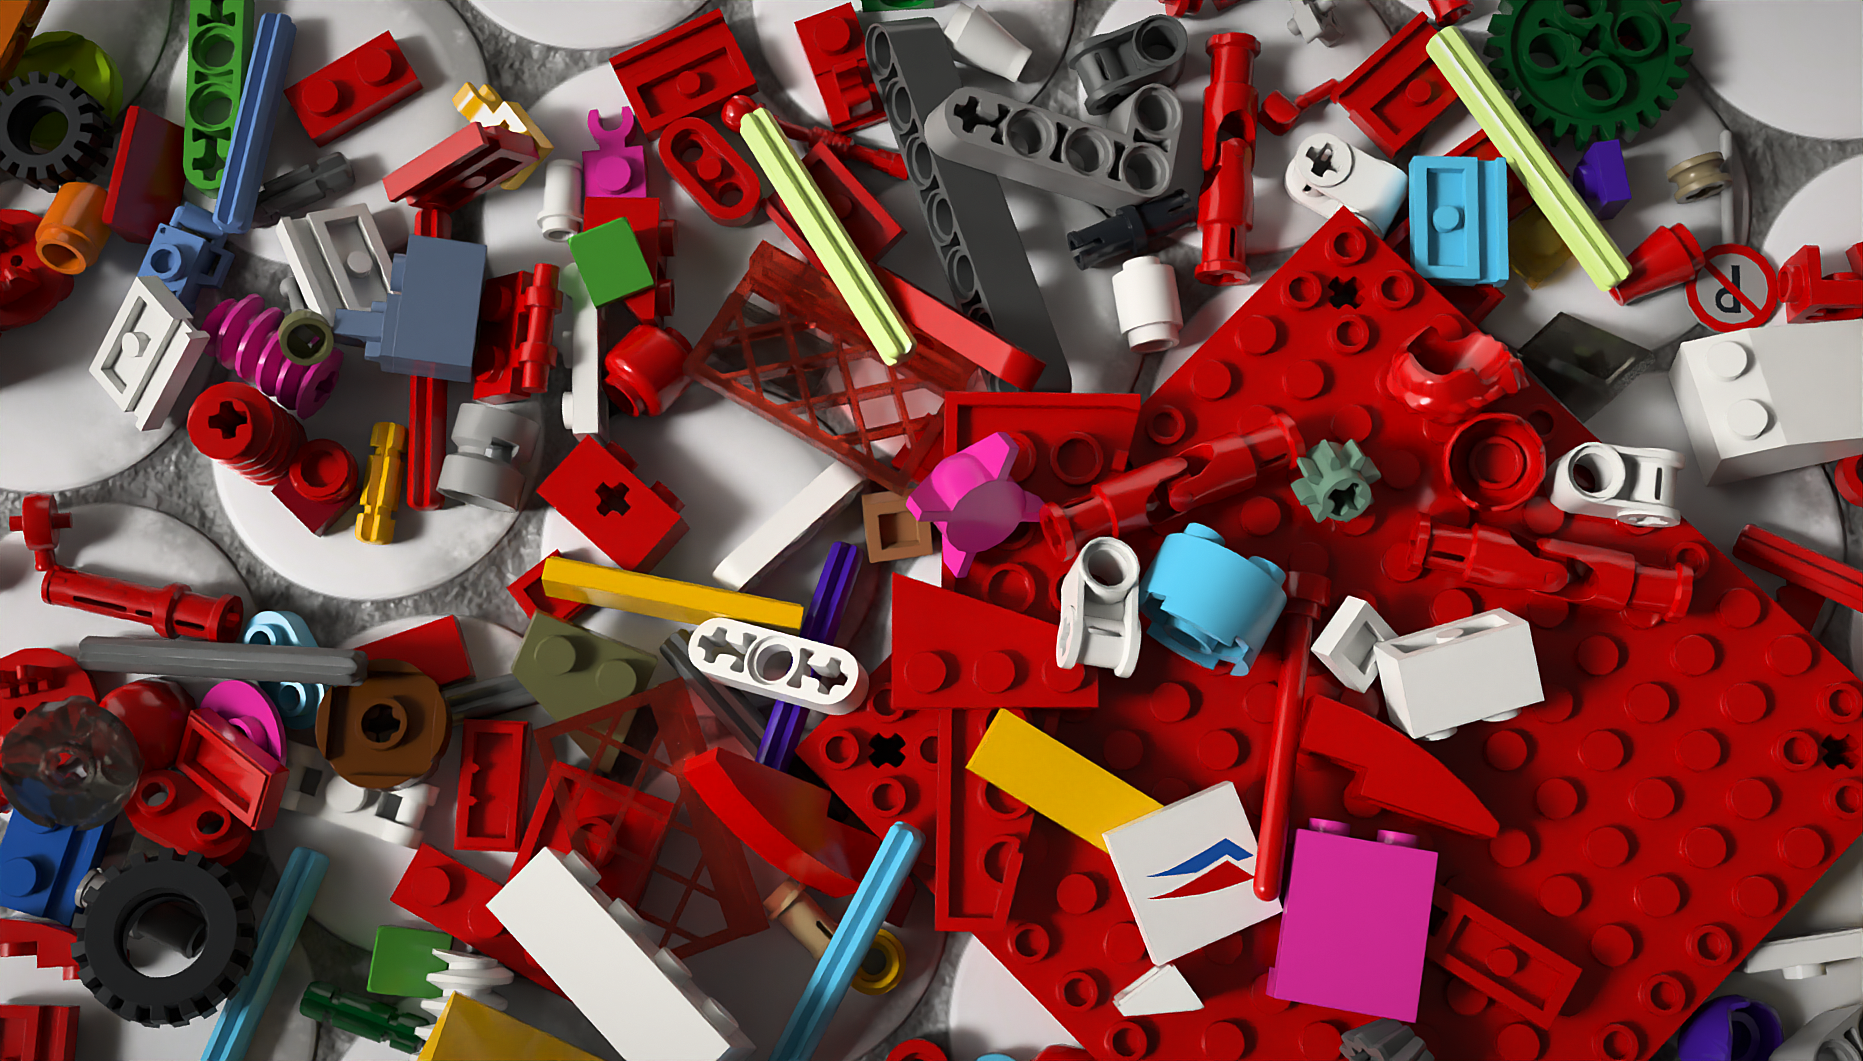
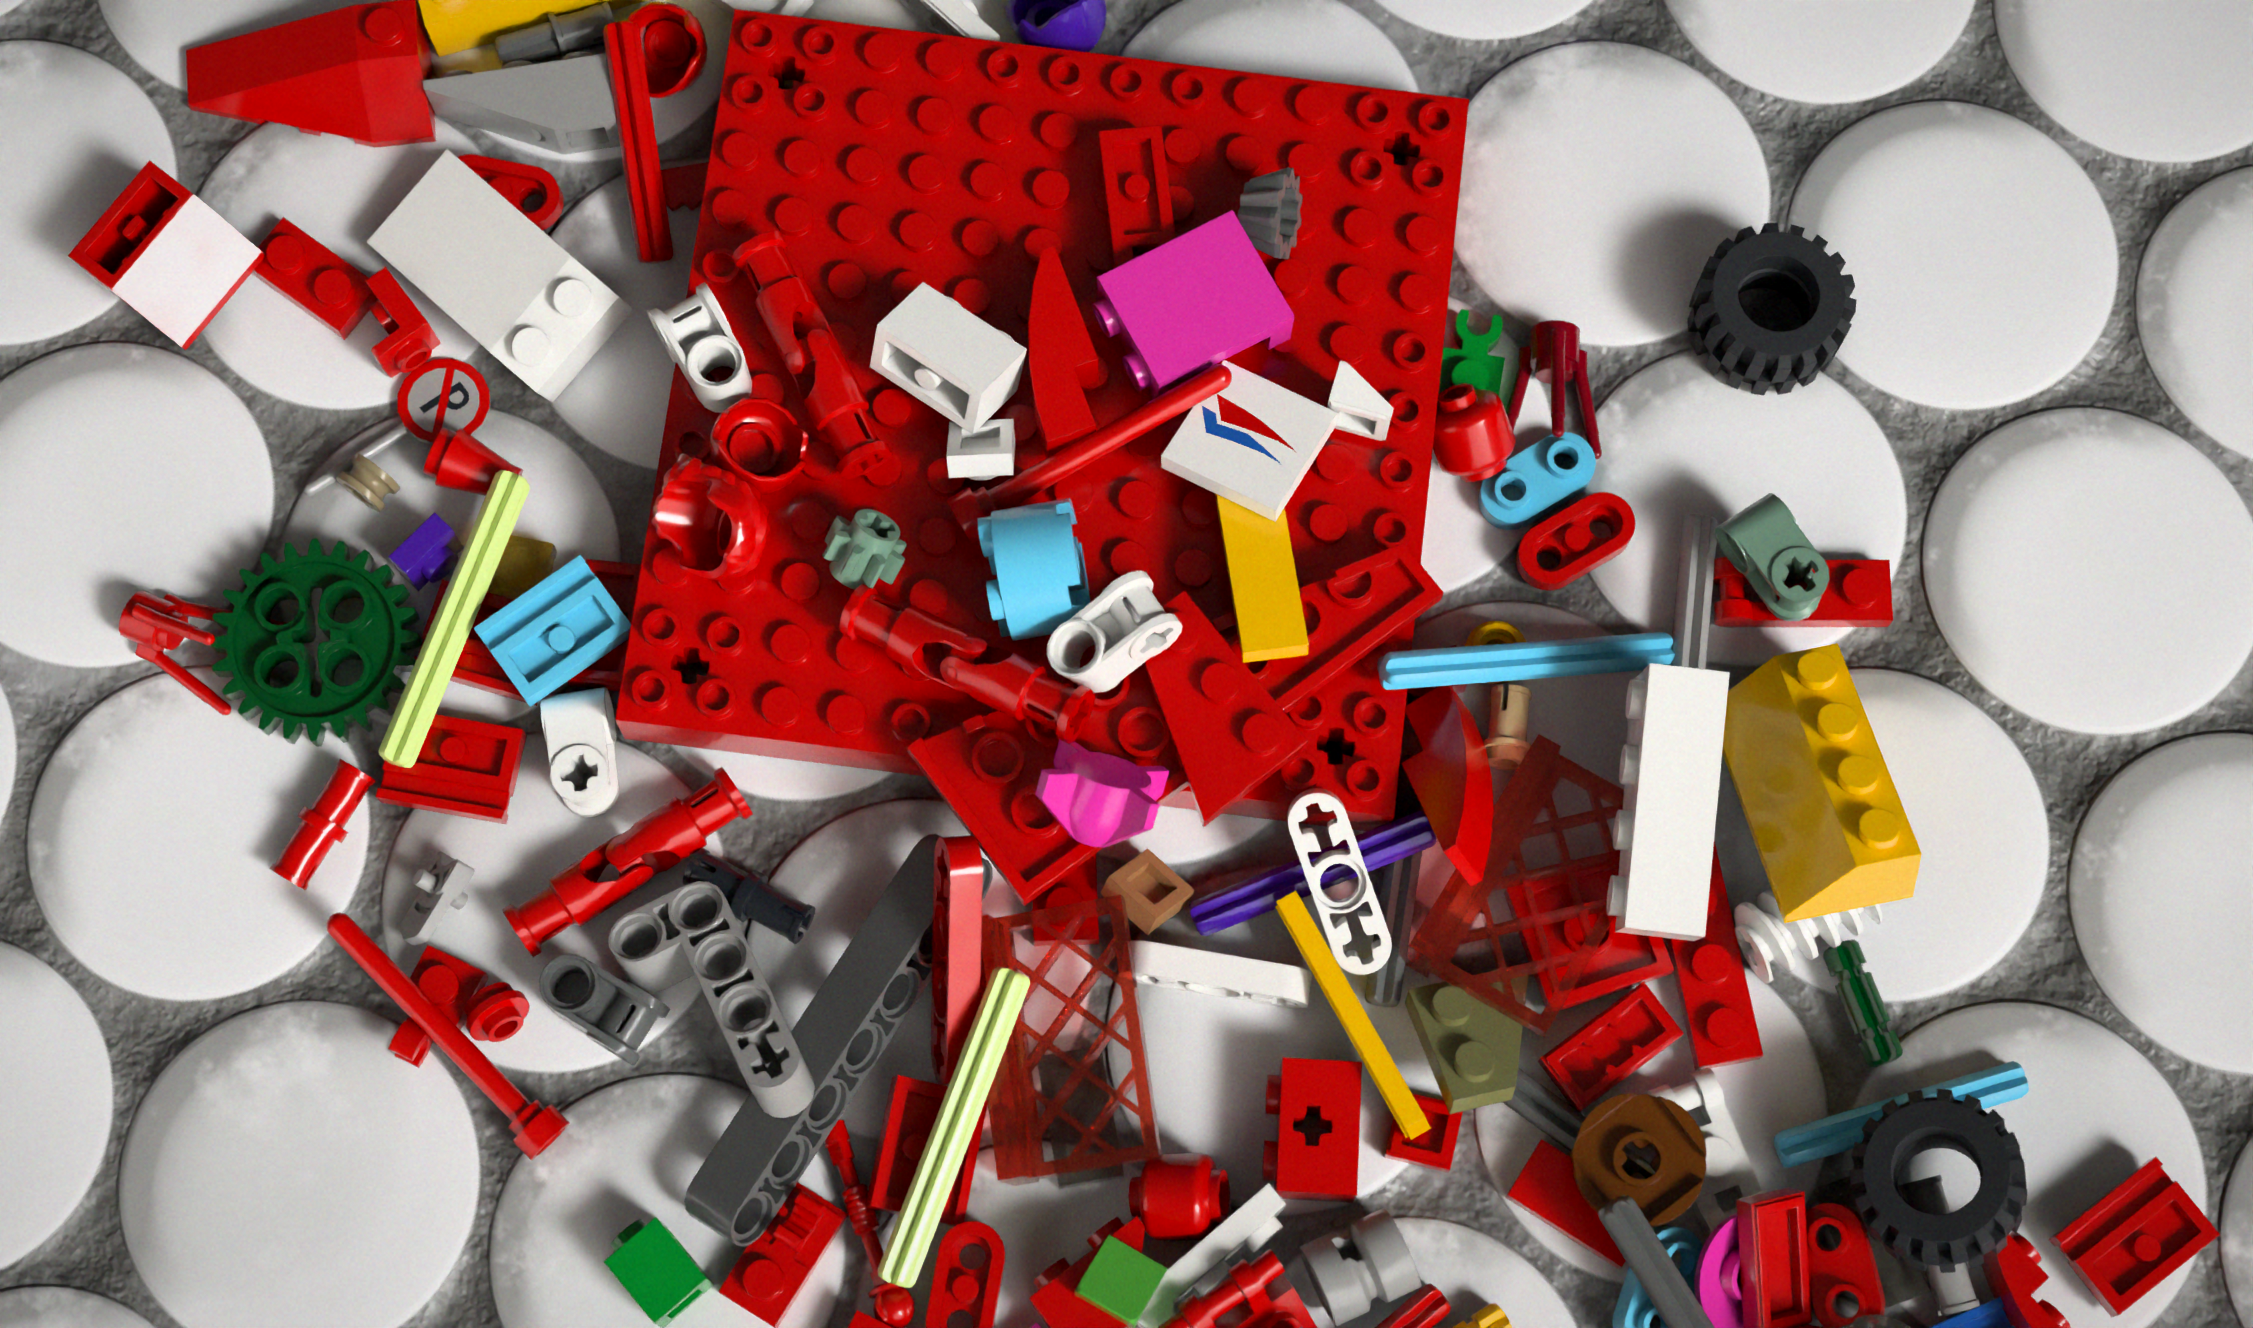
camera: 135 degrees left, 5 degrees down
bright green slope [367,925,454,999] -> none
white cone [943,2,1033,83] -> none
white brick [1112,256,1184,354] -> none
red hand [1258,78,1339,136] -> none
clear smoke slope [1516,311,1655,424] -> none

